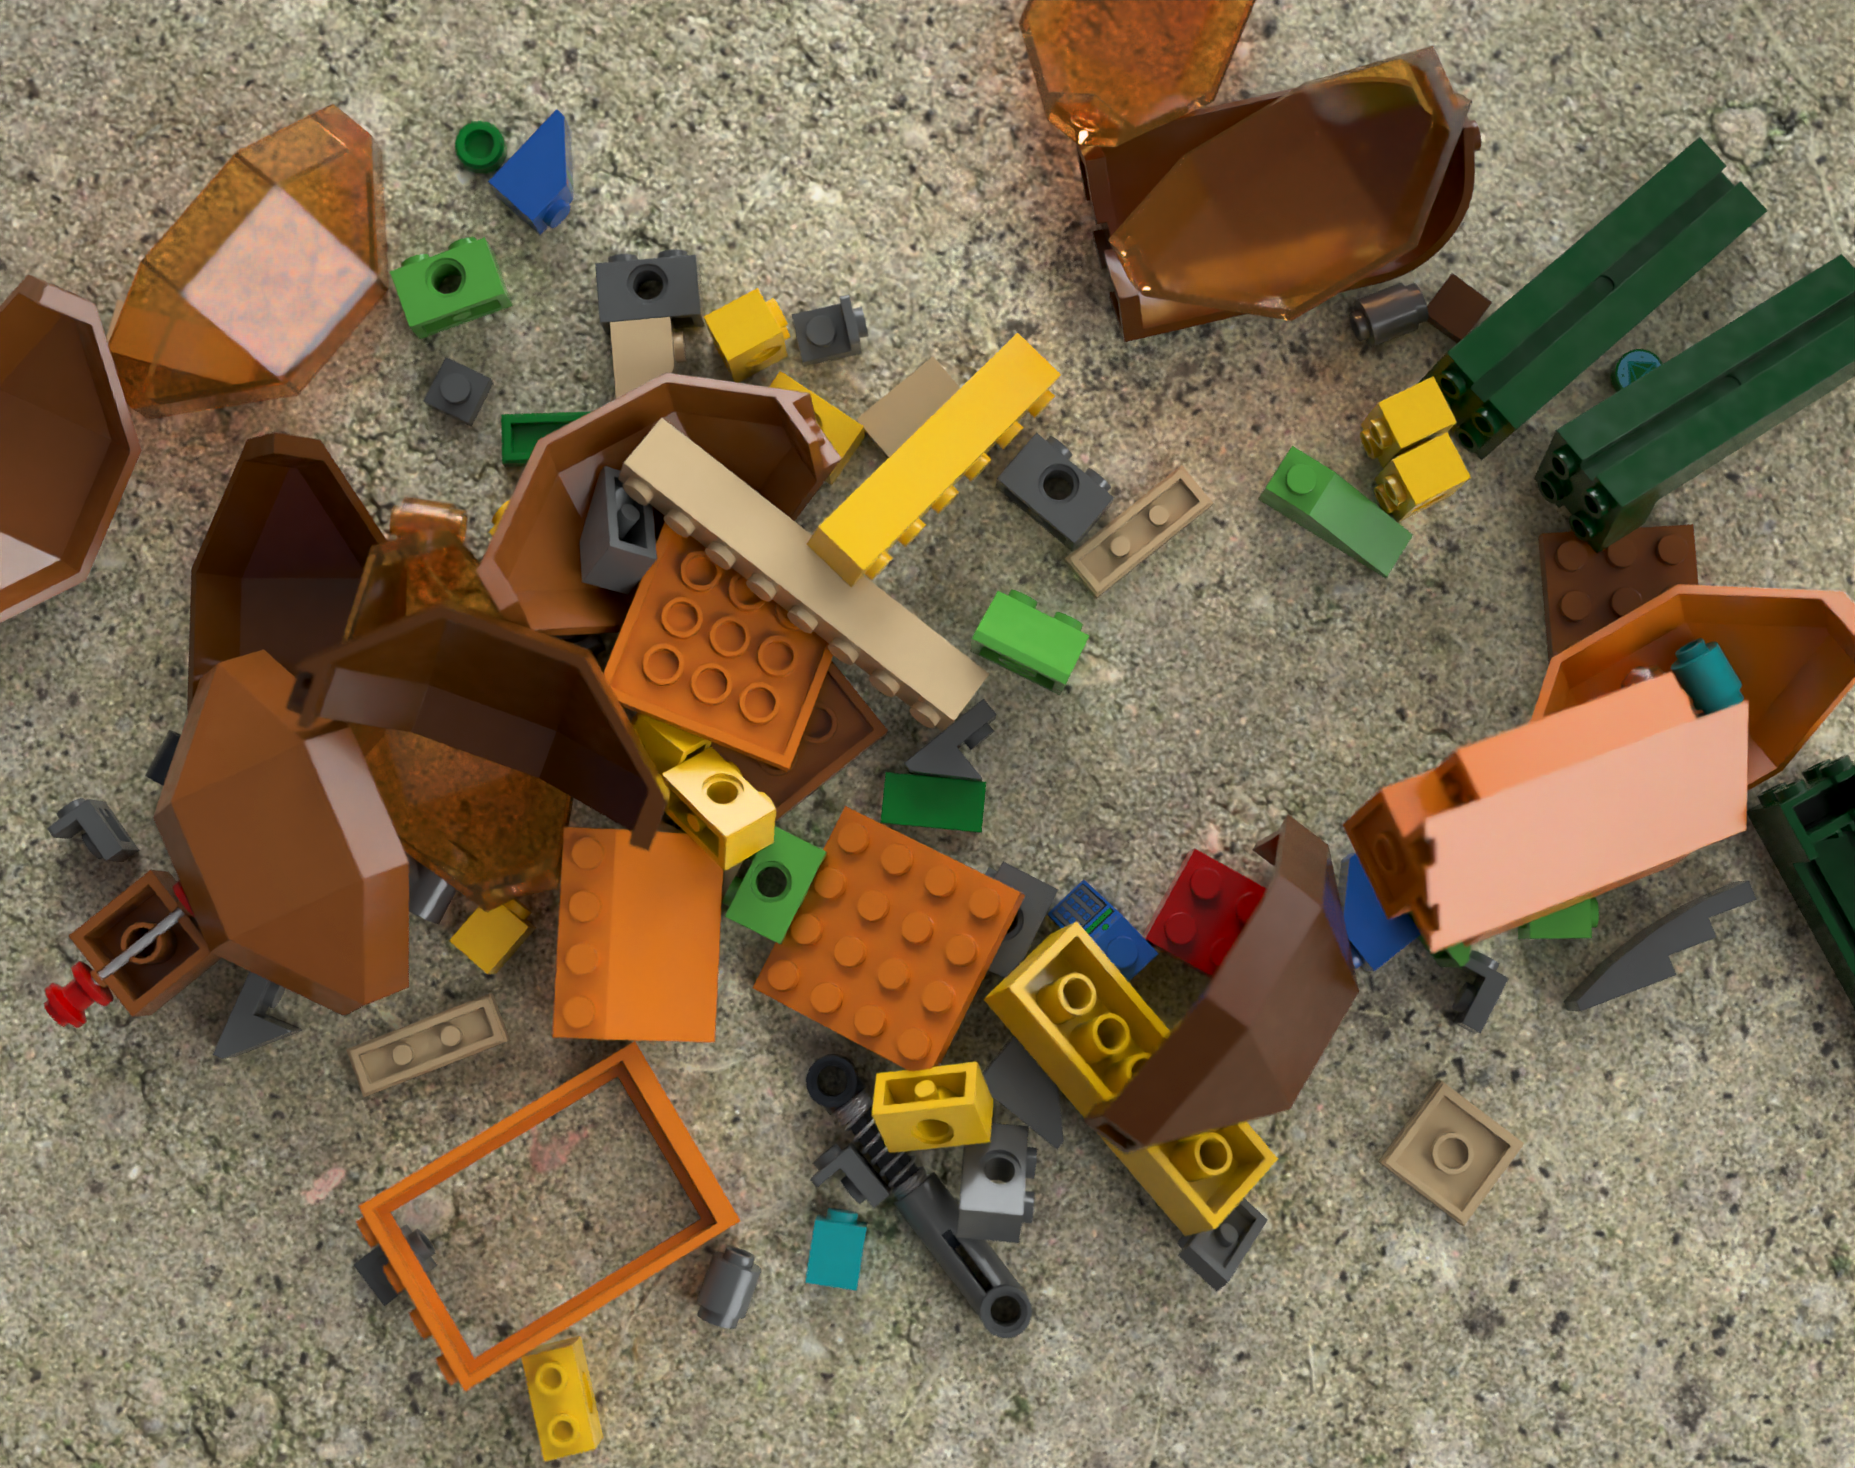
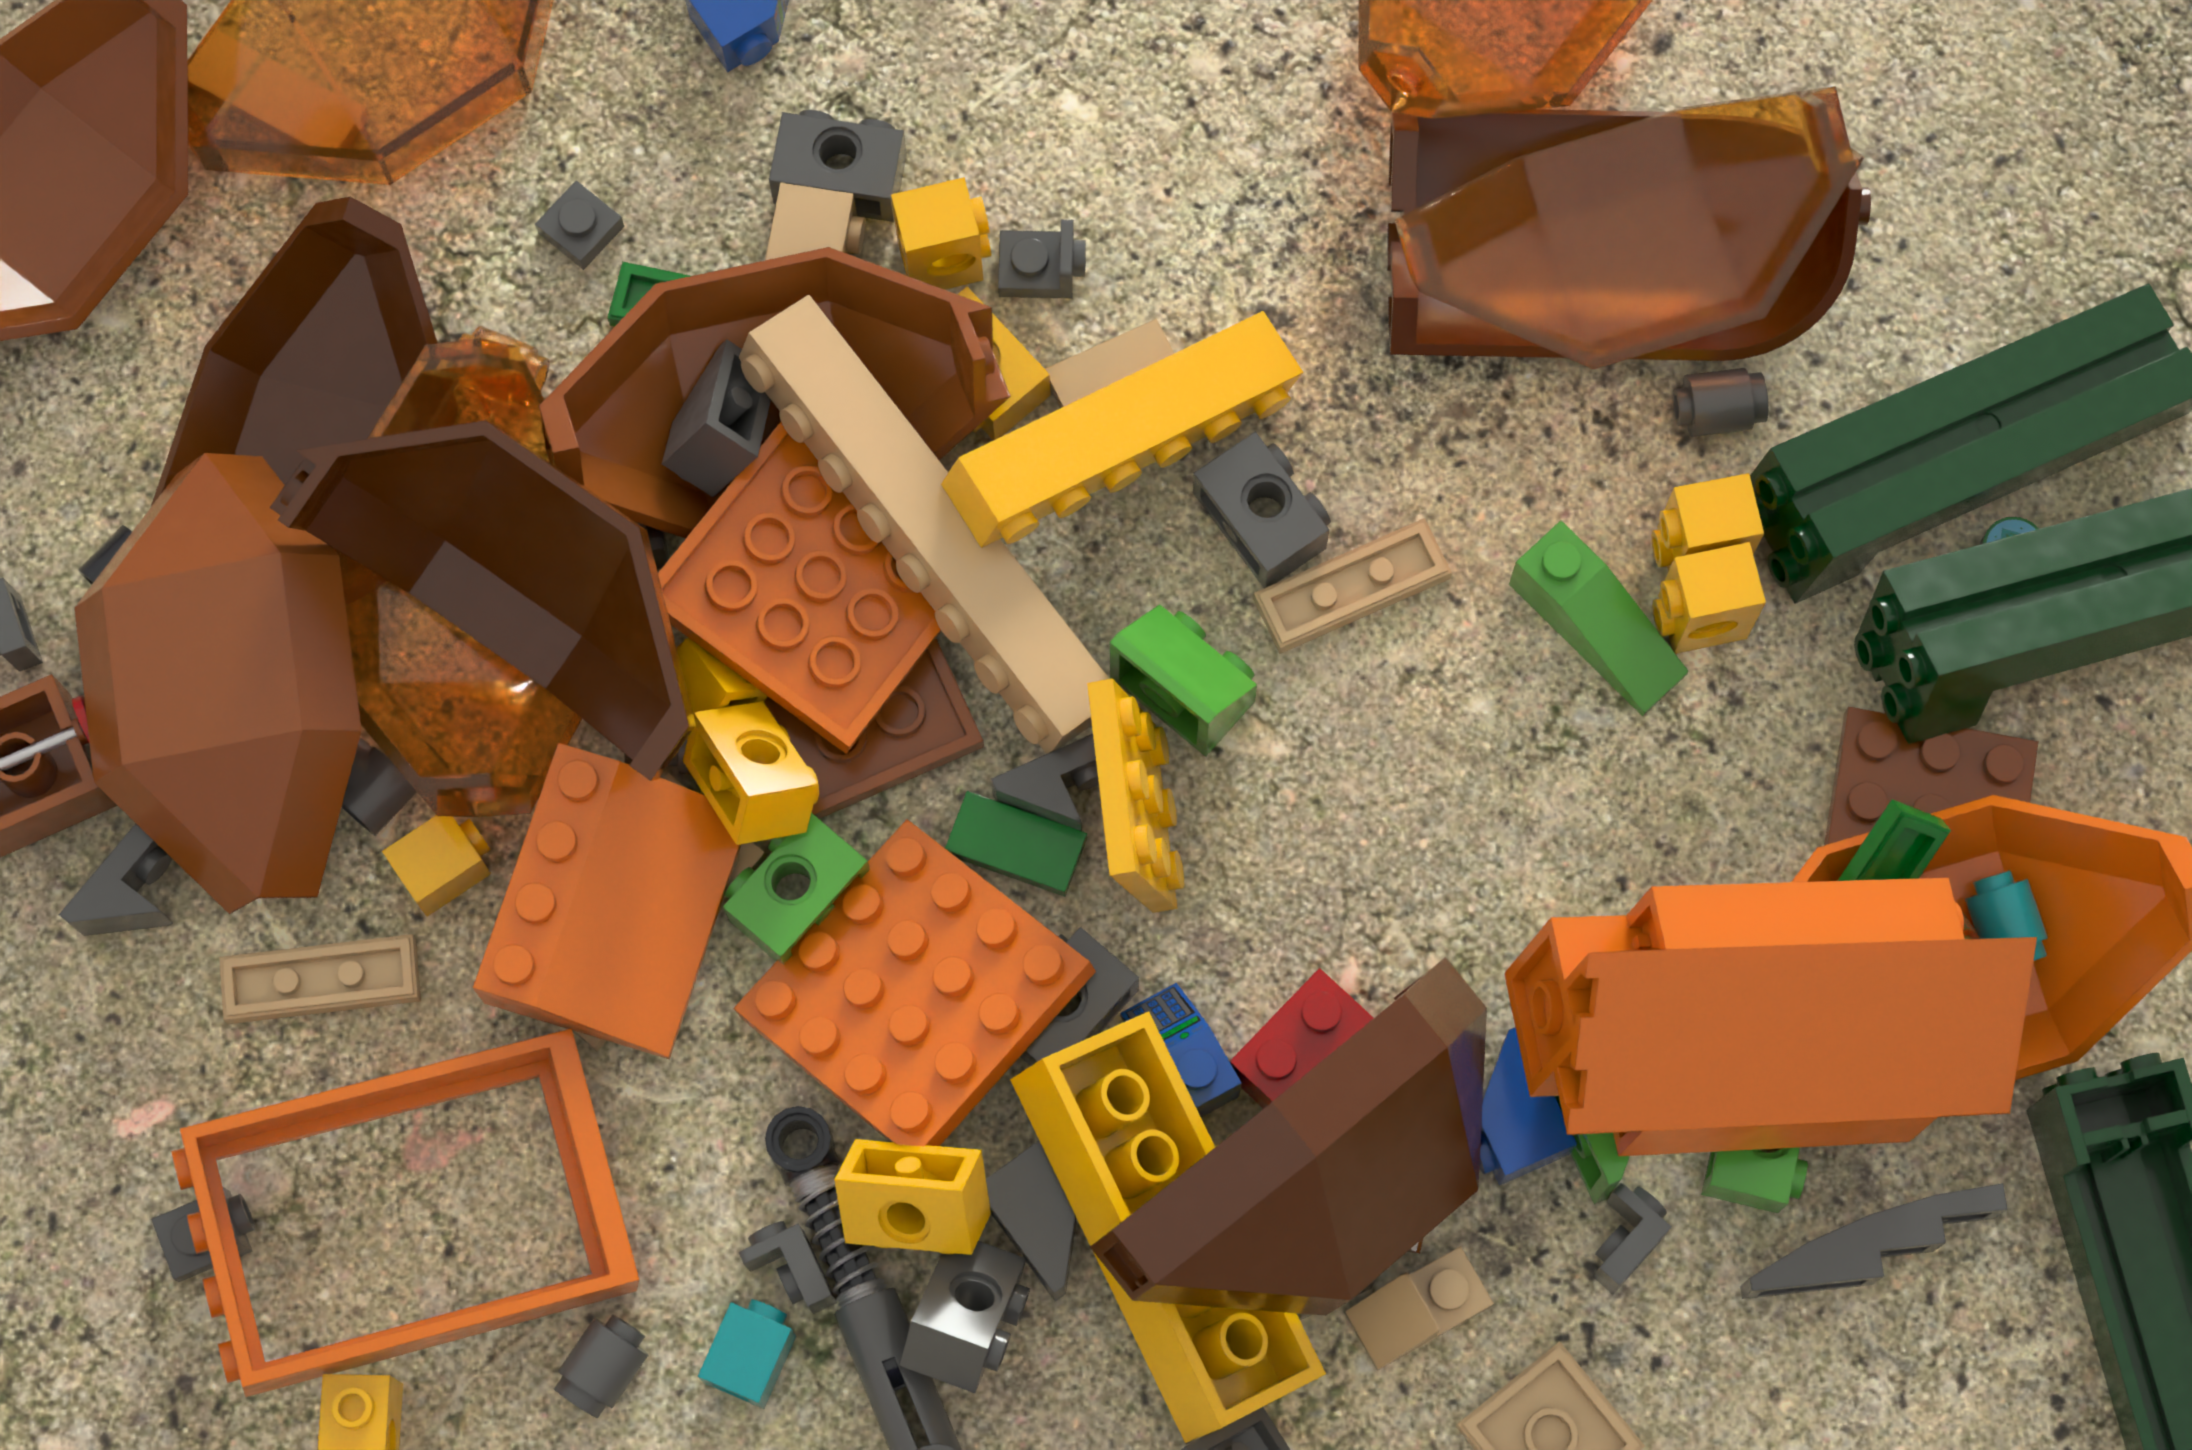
camera: 15 degrees right, 10 degrees down
bright green brick [390,237,513,339] -> none
reddish brown tile [1427,273,1492,343] -> none
none -> yellow plate [1087,678,1184,913]
none -> tan slope [1345,1246,1494,1371]
none -> green tile [1838,799,1951,881]

